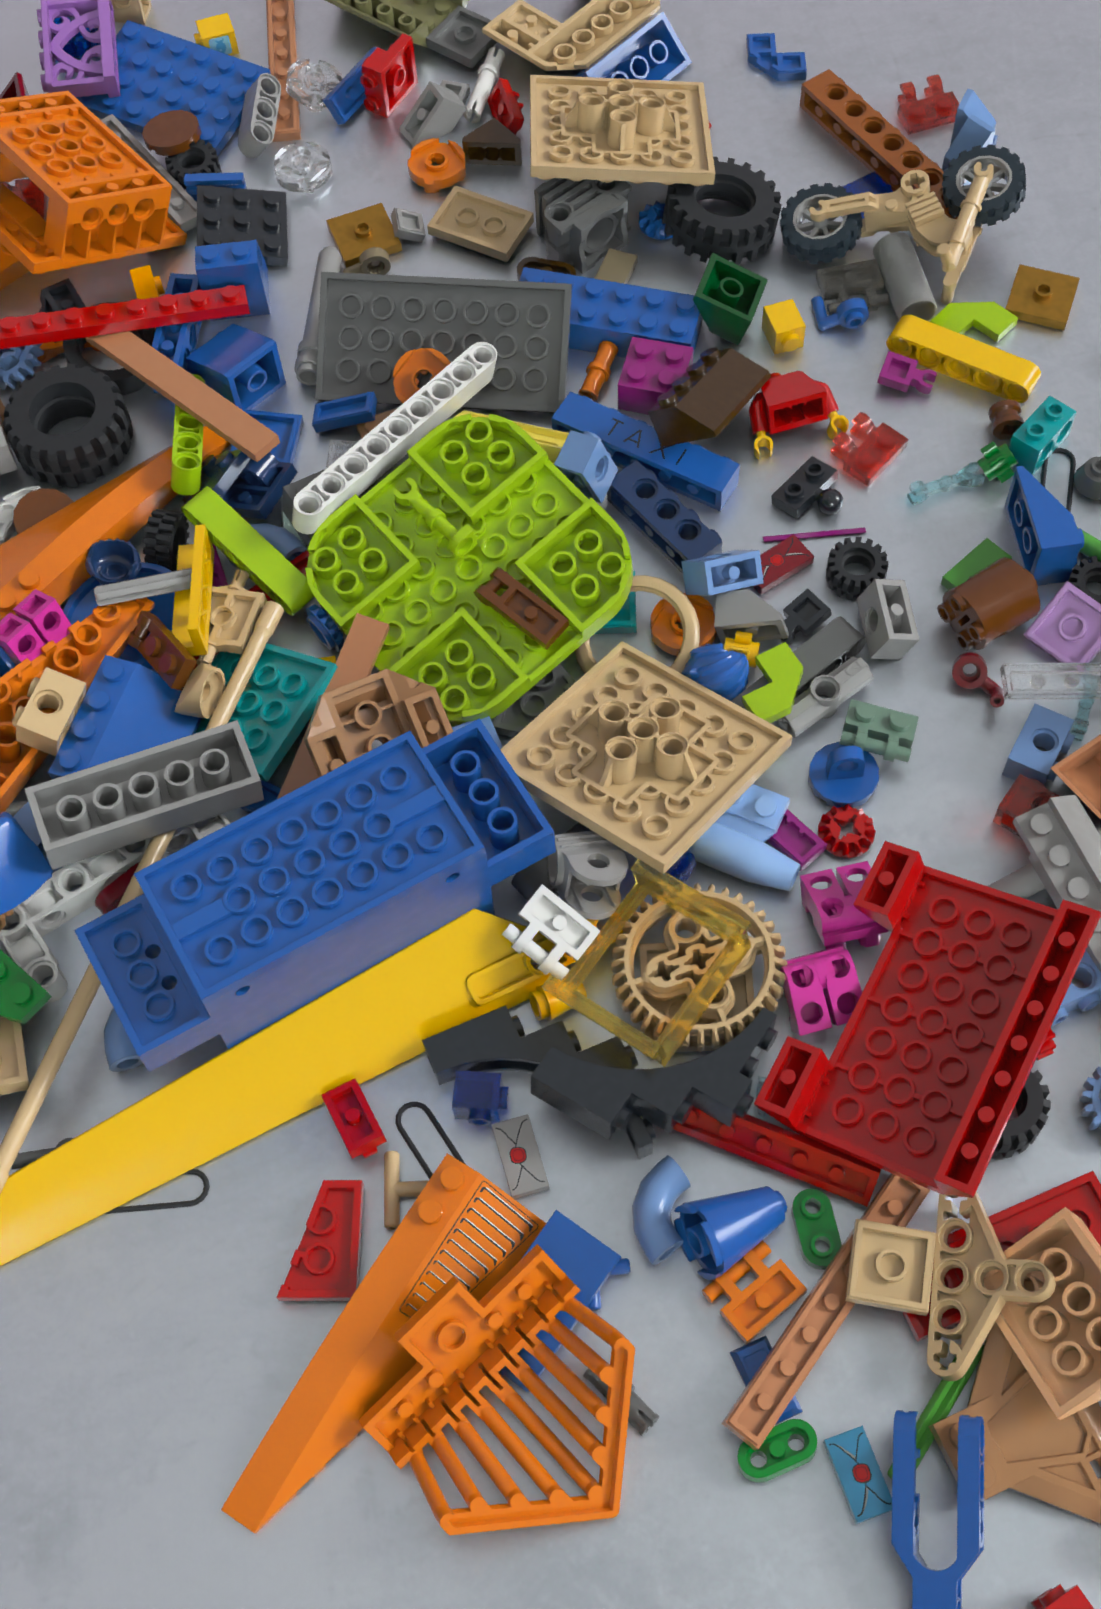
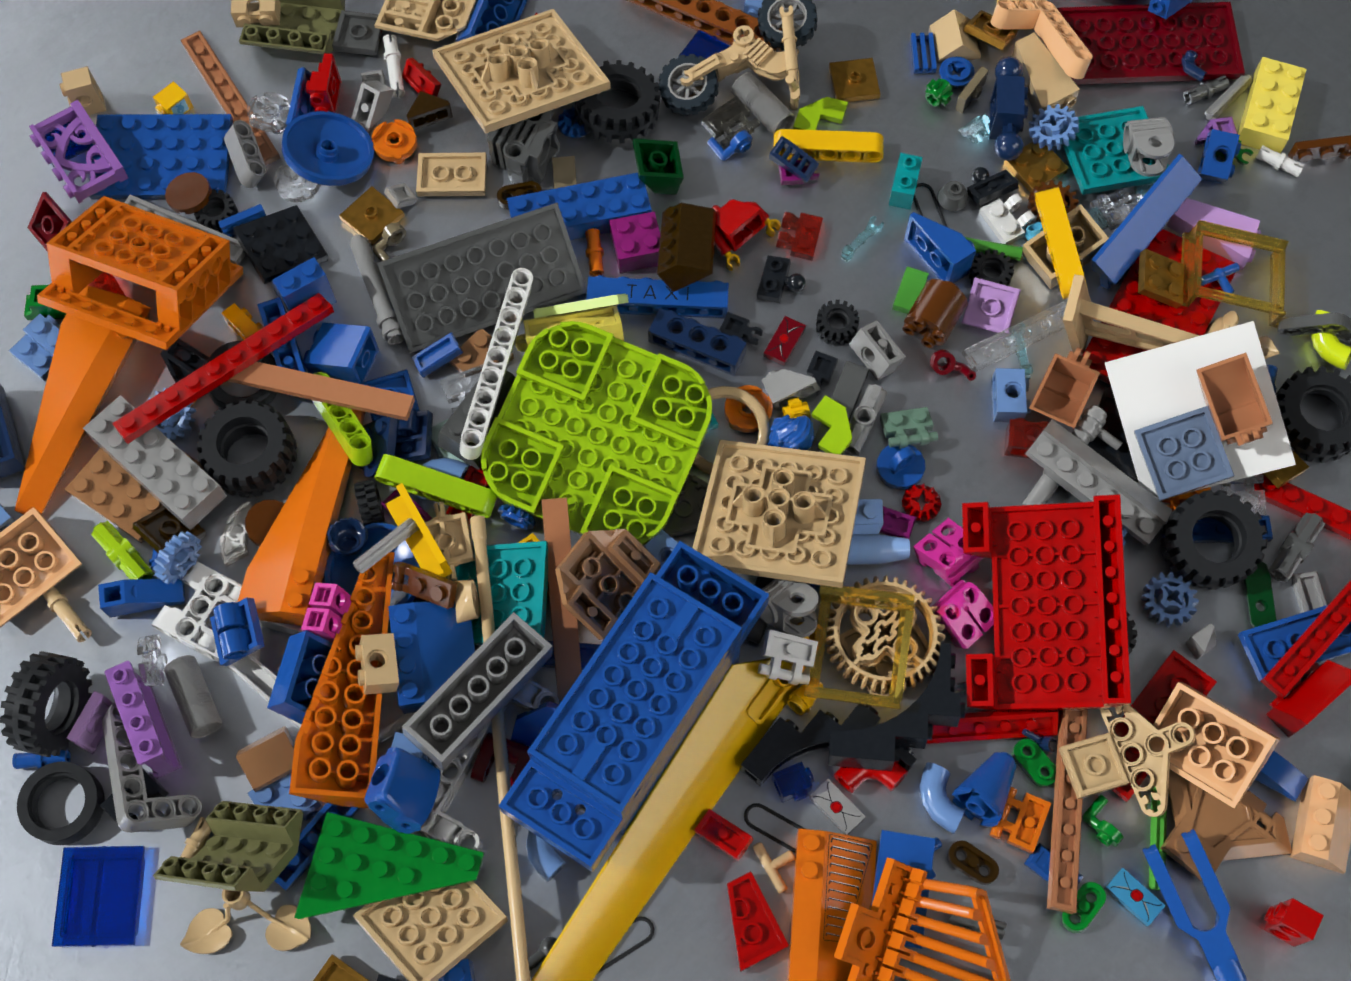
camera: 30 degrees left, 5 degrees up
orange plate [393,348,451,403] -> none
lime piece [393,477,479,557] -> none
reddish brown plate [474,567,569,650] -> none
medium blue brick [554,430,618,503] -> none
medium blue brick [681,550,763,596] -> none
yellow brick [761,299,806,355] -> none
magenta piece [763,527,866,542] -> none
green gear [977,441,1018,483] -> none
reddish brown wheel [988,399,1024,440] -> none
none -> blue dish [281,111,374,186]
none -> yellowish green tile [533,293,629,318]
none -> black plate [719,312,763,345]
none -> dark blue slope [769,136,820,183]
none -> red cylinder [834,762,908,793]
none -> dark brown plate [947,841,999,885]
none -> dark blue hand [1022,728,1057,752]
none -> green plate [1082,795,1124,847]

